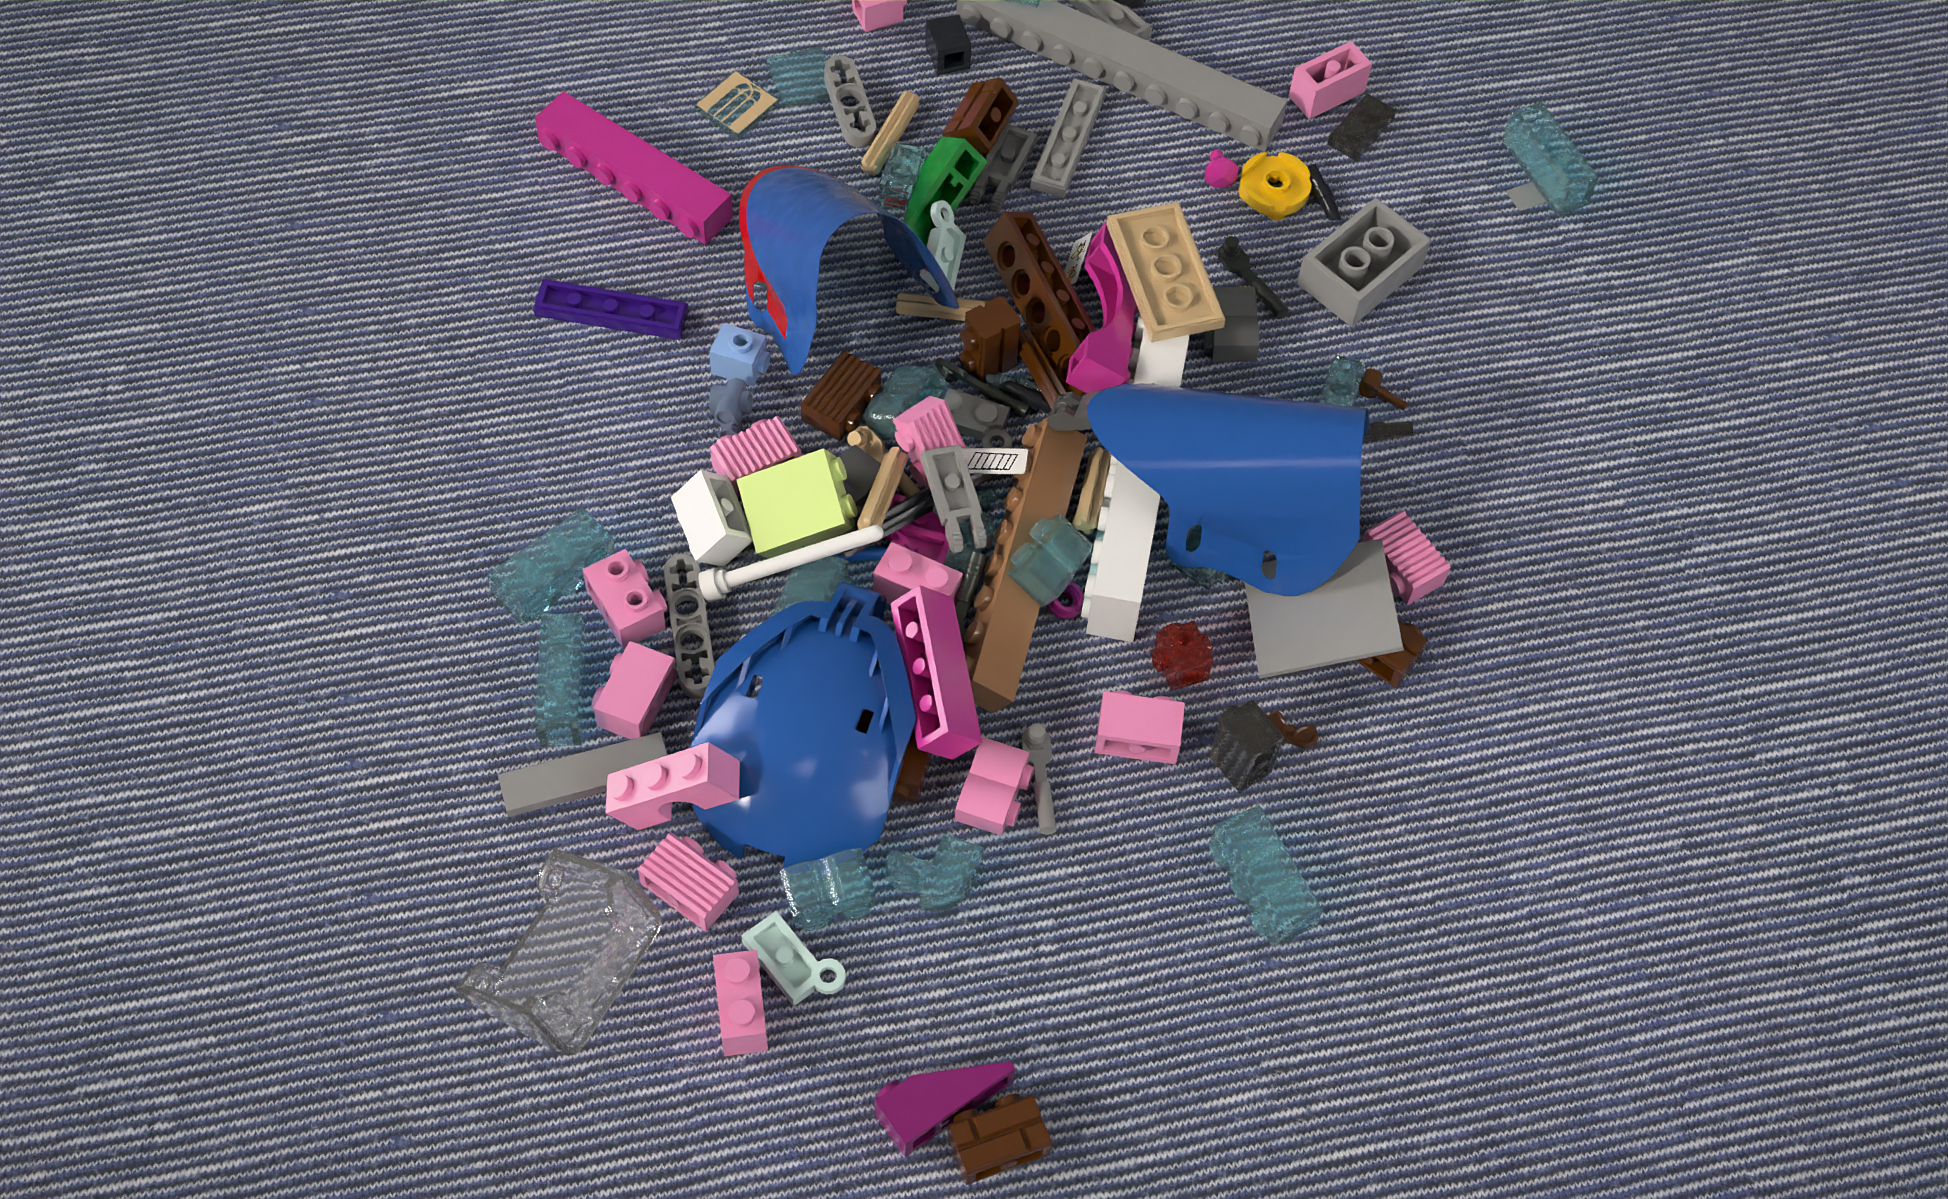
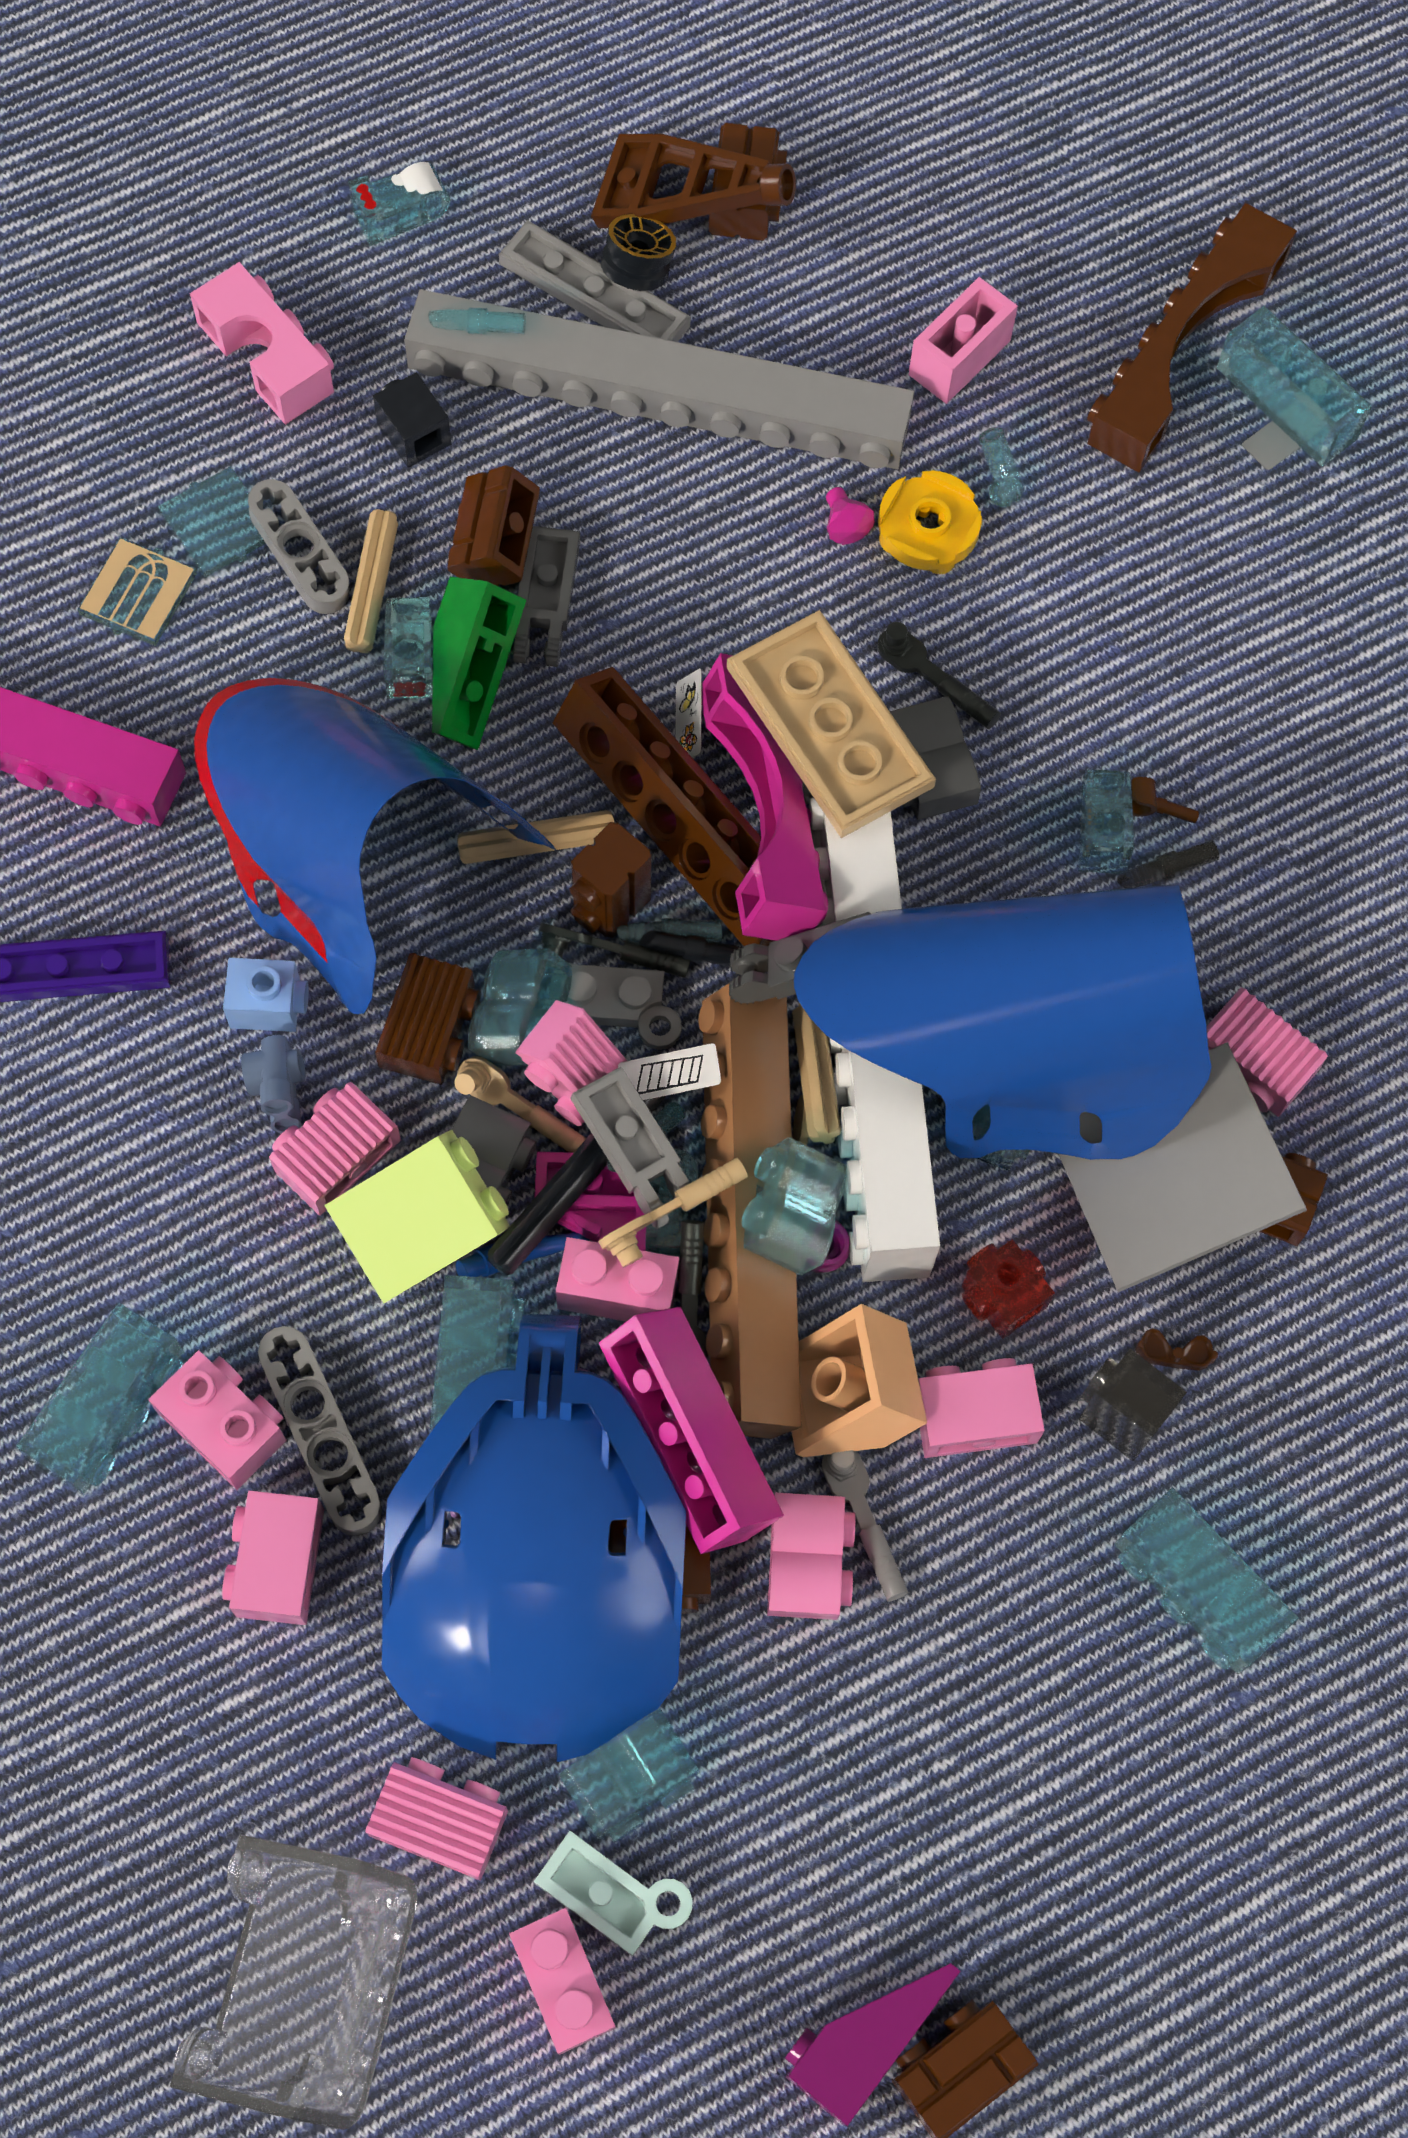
camera: 15 degrees left, 10 degrees up
light grey tile [498,732,667,817] -> none
clear light blue brick [535,613,587,746] -> none
bright pink arch [606,742,740,830] -> none
white brick [671,470,753,567] -> none
white piece [698,525,884,603] -> none
tan axle [857,447,908,530] -> none
clear light blue brick [886,834,984,912] -> none
light aqua hinge [920,200,966,292] -> none
reddish brown axle [1017,329,1067,410] -> none
light grey tile [1030,78,1107,198] -> none
light grey brick [1297,197,1431,327] -> none
black piece [1307,164,1341,221] -> none
clear smoke plate [1327,93,1397,161] -> none
none -> tan piece [598,1158,748,1268]
none -> light nougat slope [792,1304,927,1457]
none -> clear light blue arm [979,427,1025,508]
none -> reddish brown arch [1087,203,1297,473]

